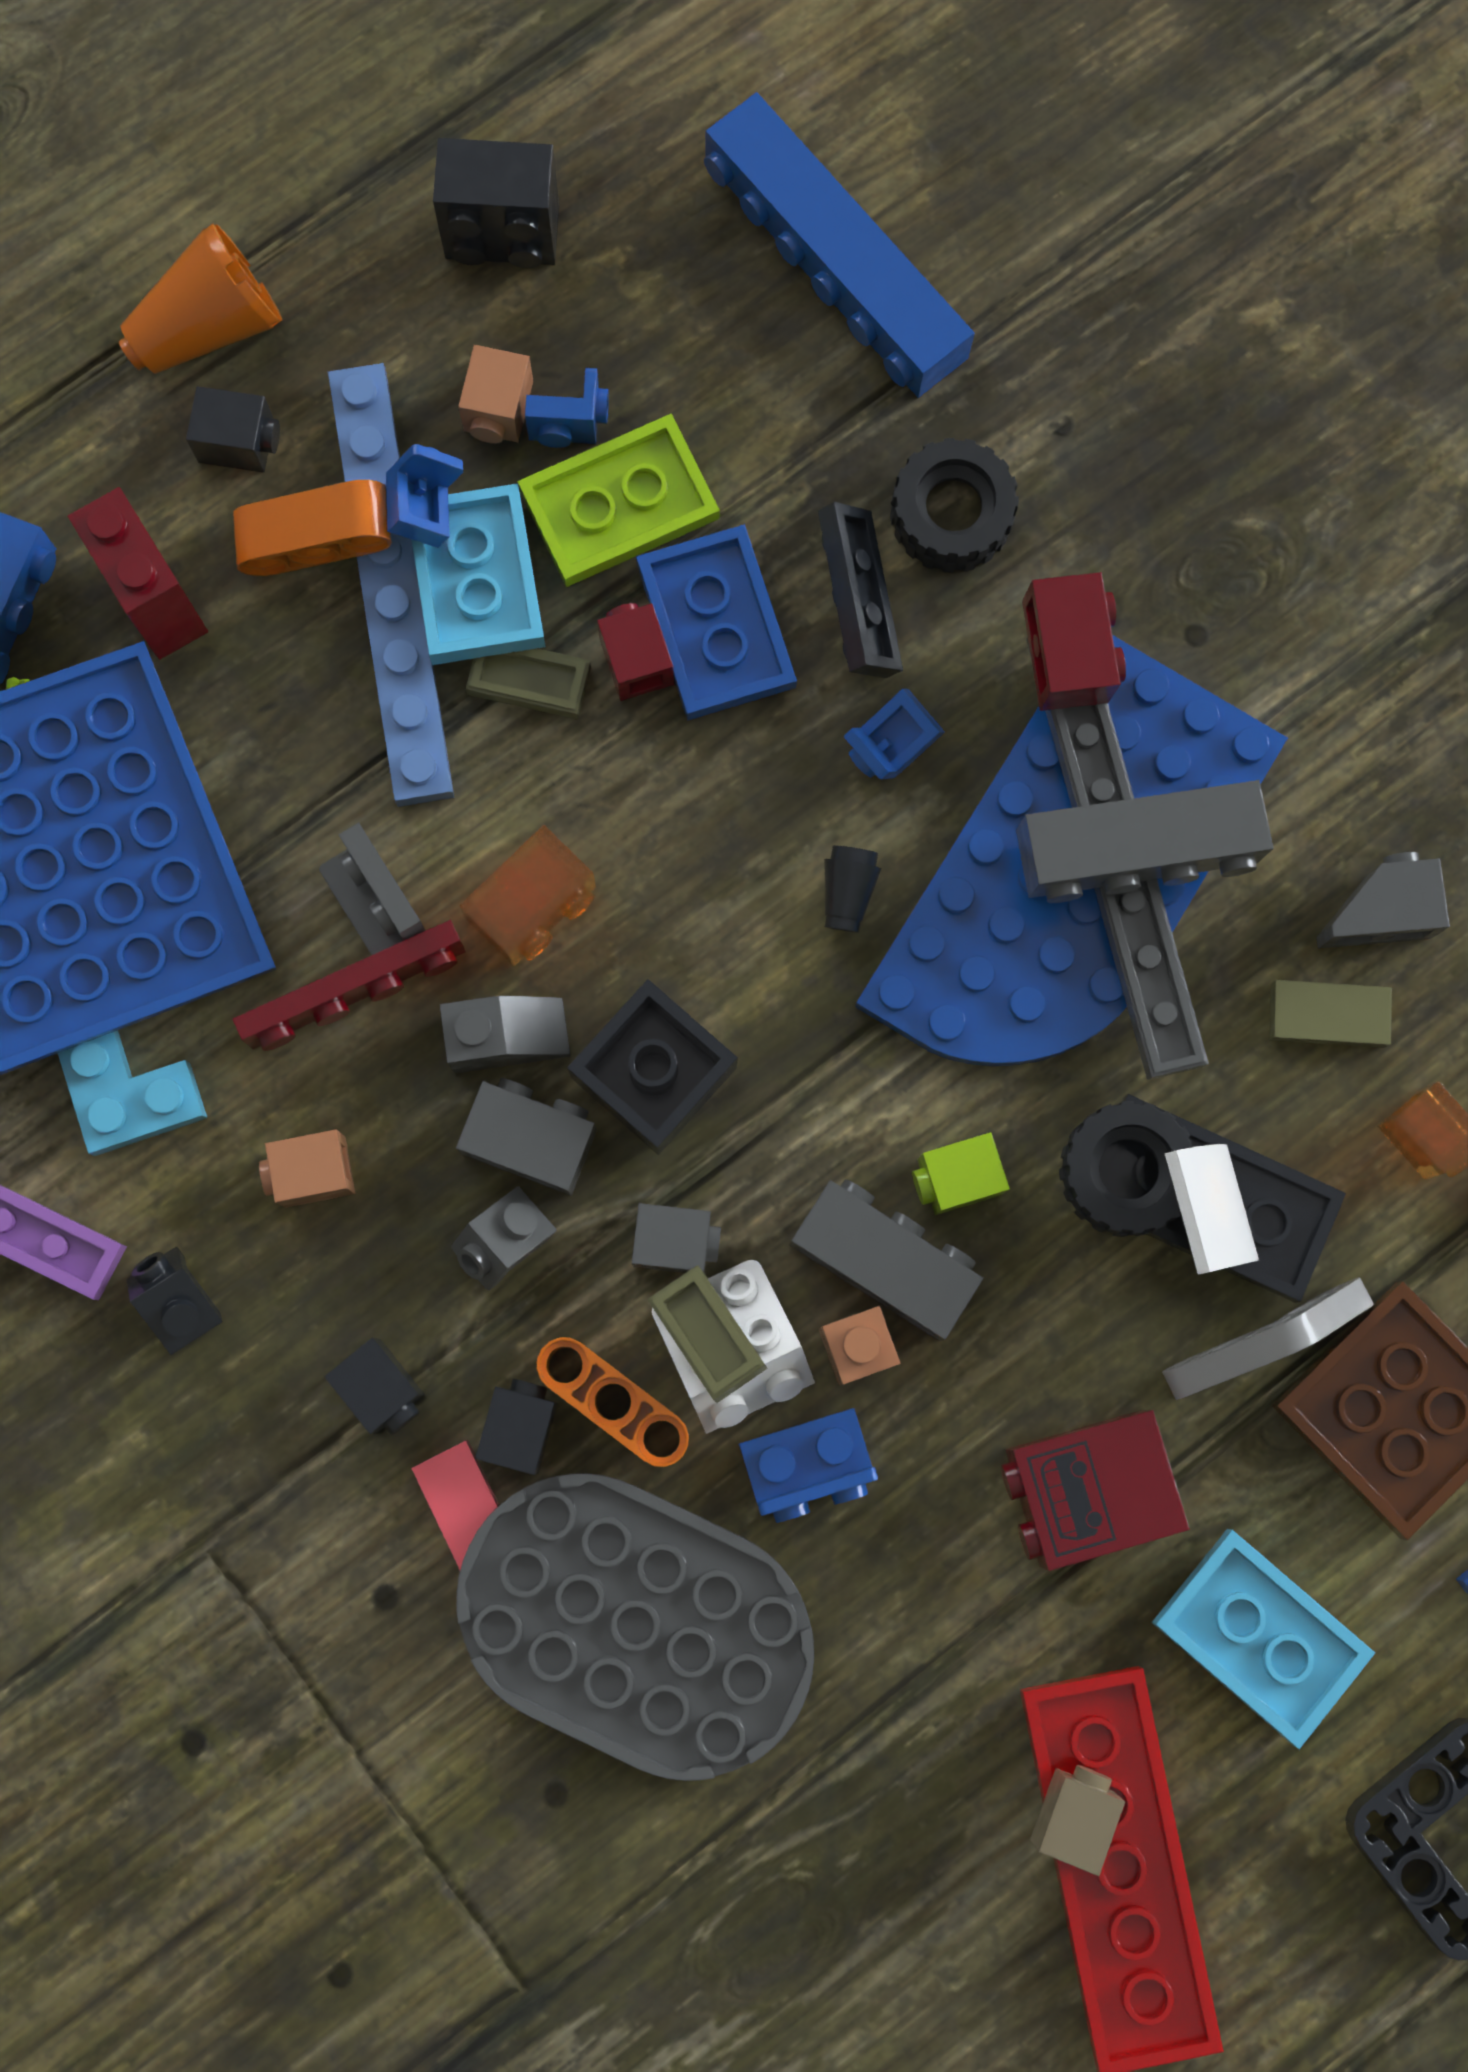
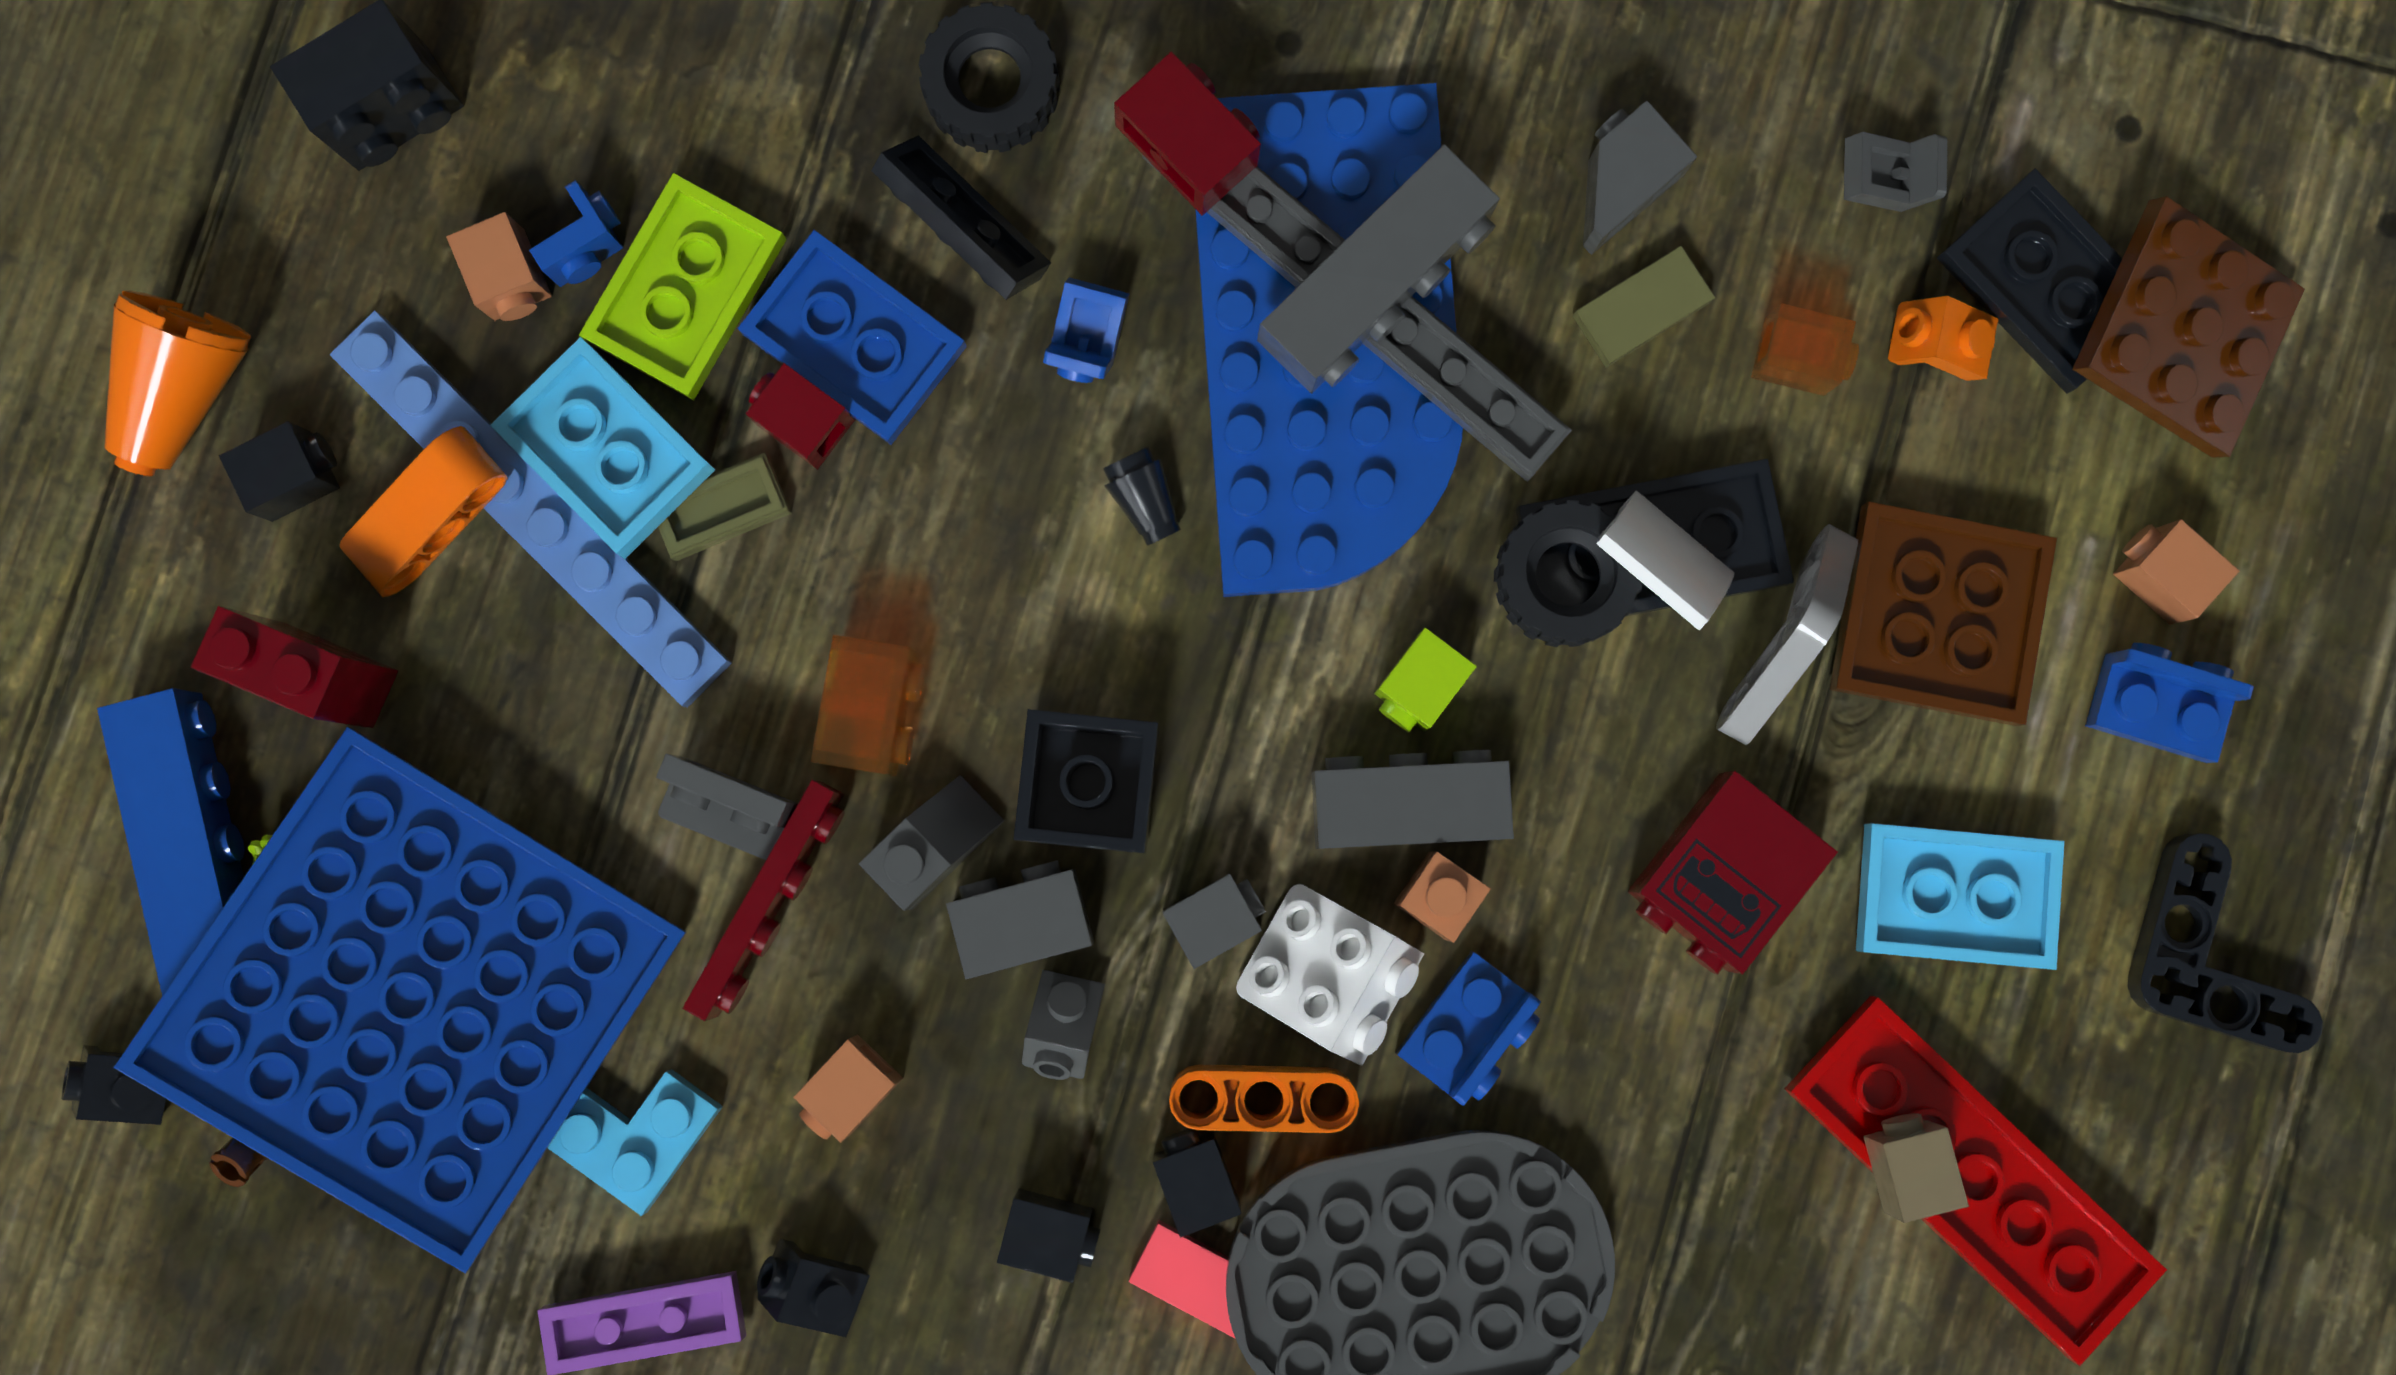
camera: 30 degrees left, 5 degrees up
blue bracket [386,444,463,548] -> none
olive tile [647,1265,768,1403] -> none

